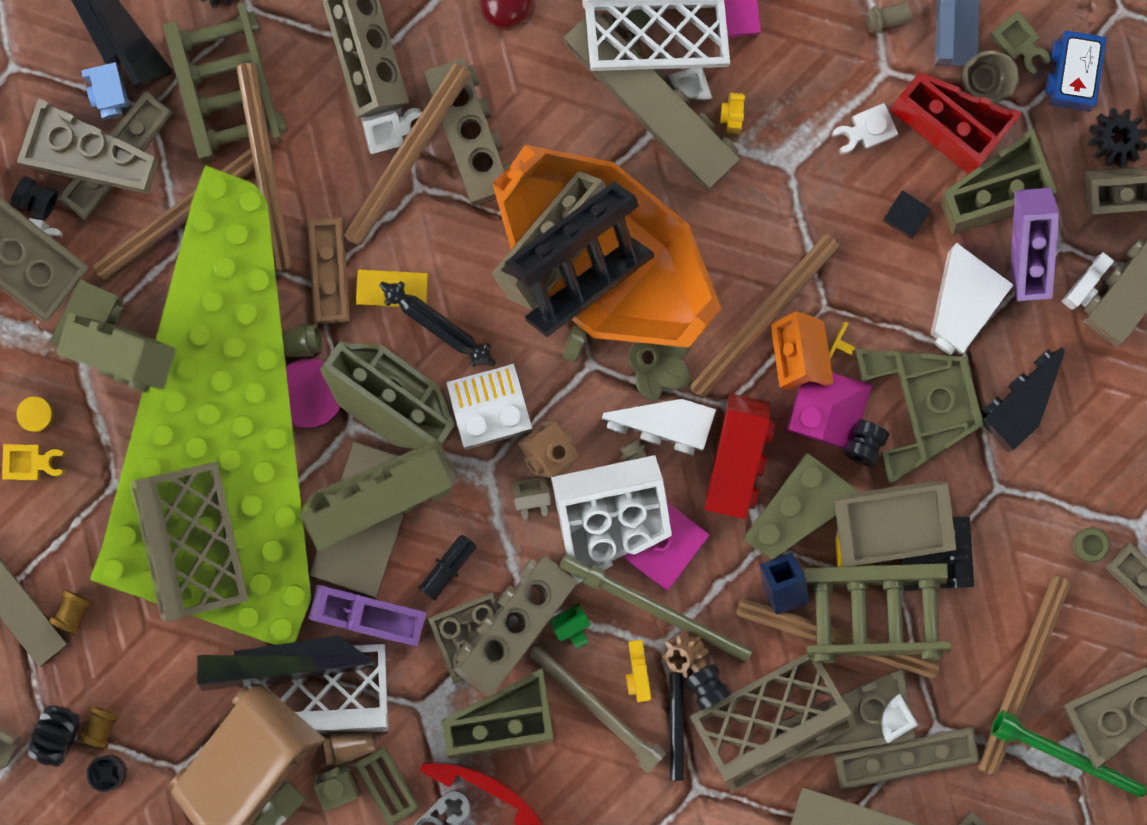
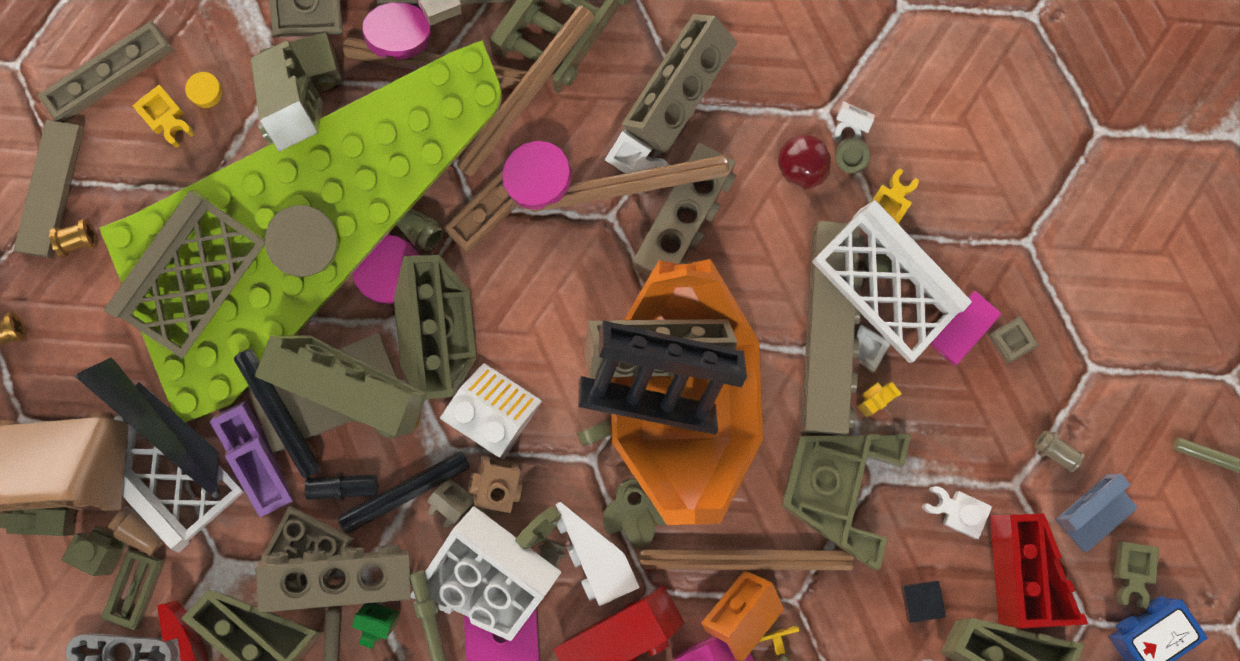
camera: 50 degrees right, 5 degrees down
yellow tile [356,269,428,308] -> none
black wheel [379,281,496,367] -> none
dark tan hair [961,51,1019,104] -> none
none -> black axle [234,349,321,478]
none -> dark tan tile [265,205,339,277]
none -> black axle [338,452,470,533]
none -> tile [363,2,431,60]
none -> dark pink tile [502,141,572,210]
none -> olive tile [515,506,562,549]
none -> olive wing [781,434,911,571]

